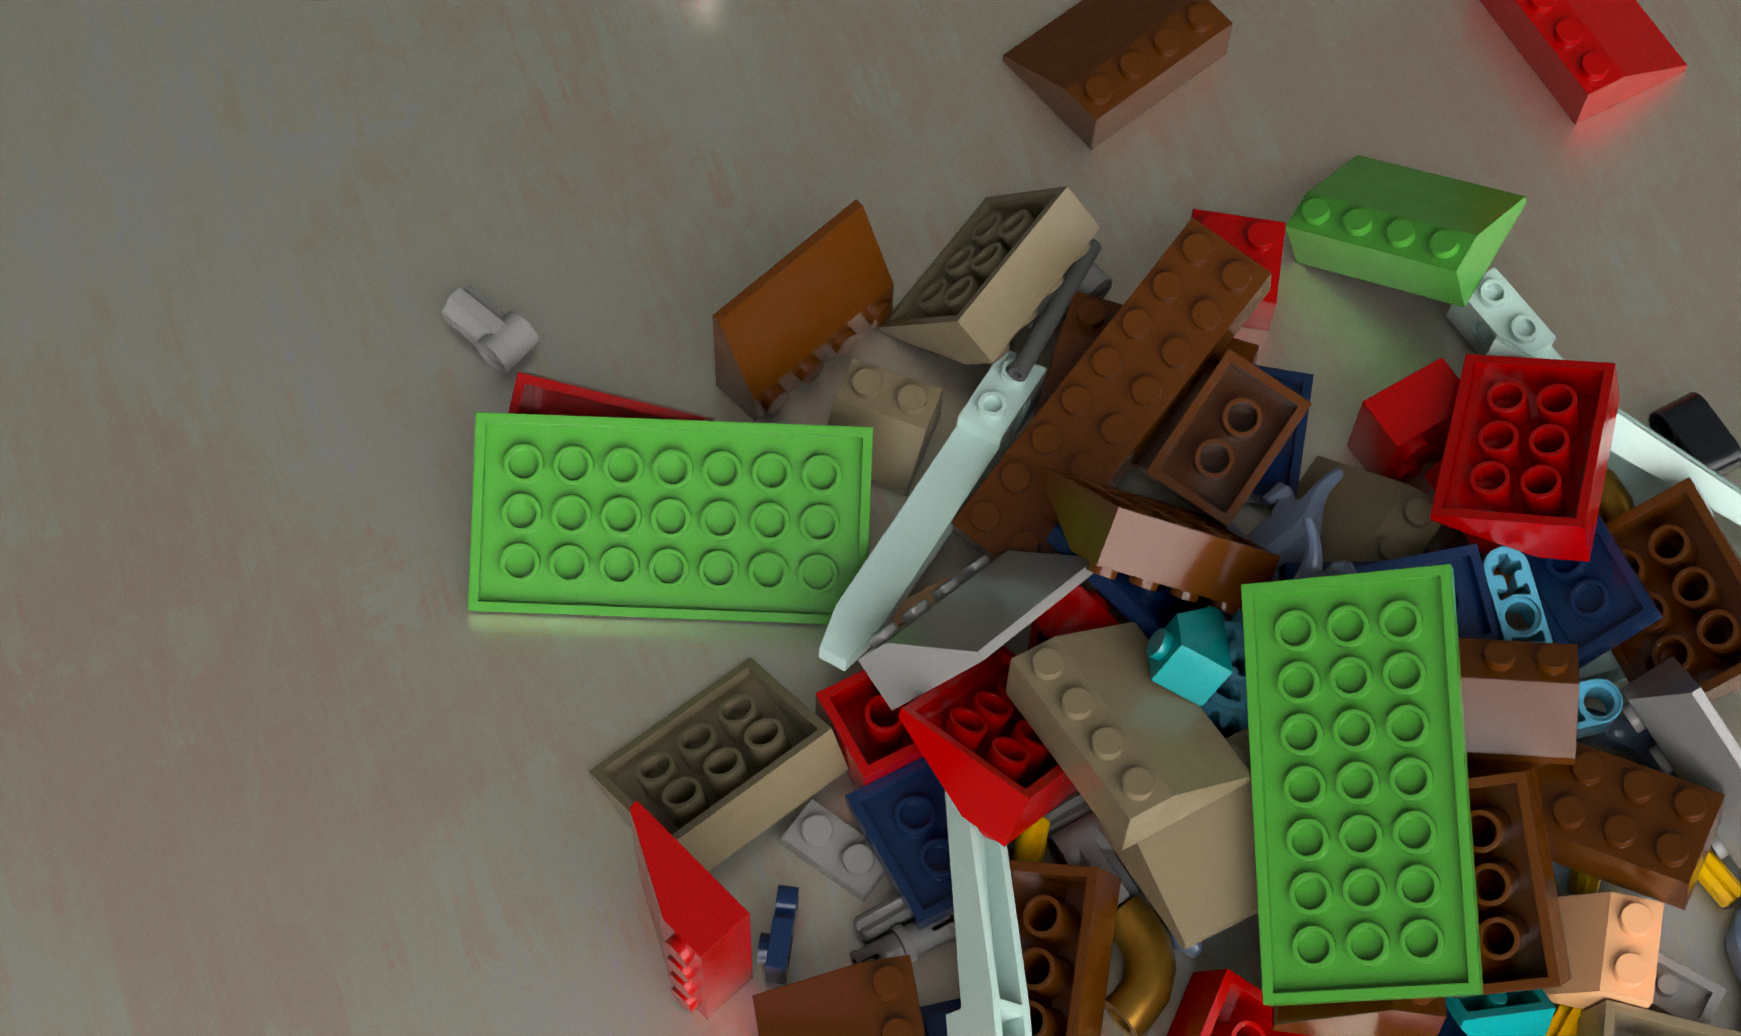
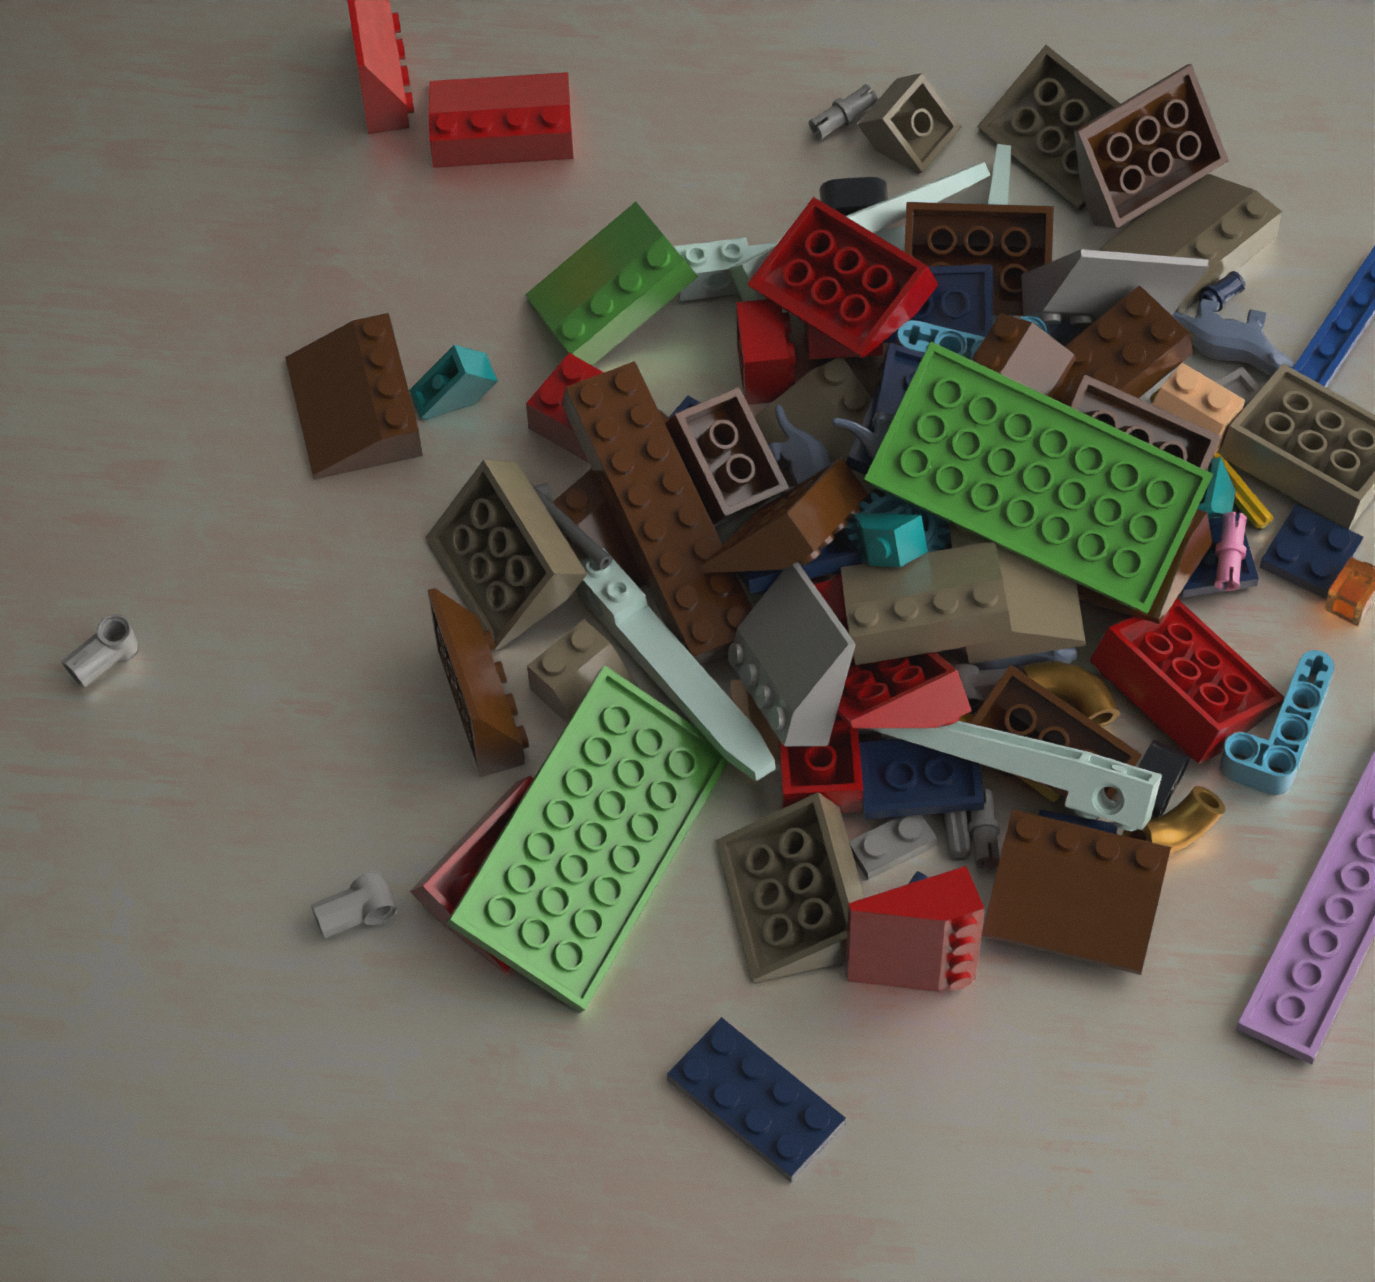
camera: 60 degrees left, 5 degrees down
none -> teal slope [409,345,498,420]
none -> dark blue plate [667,1017,846,1183]

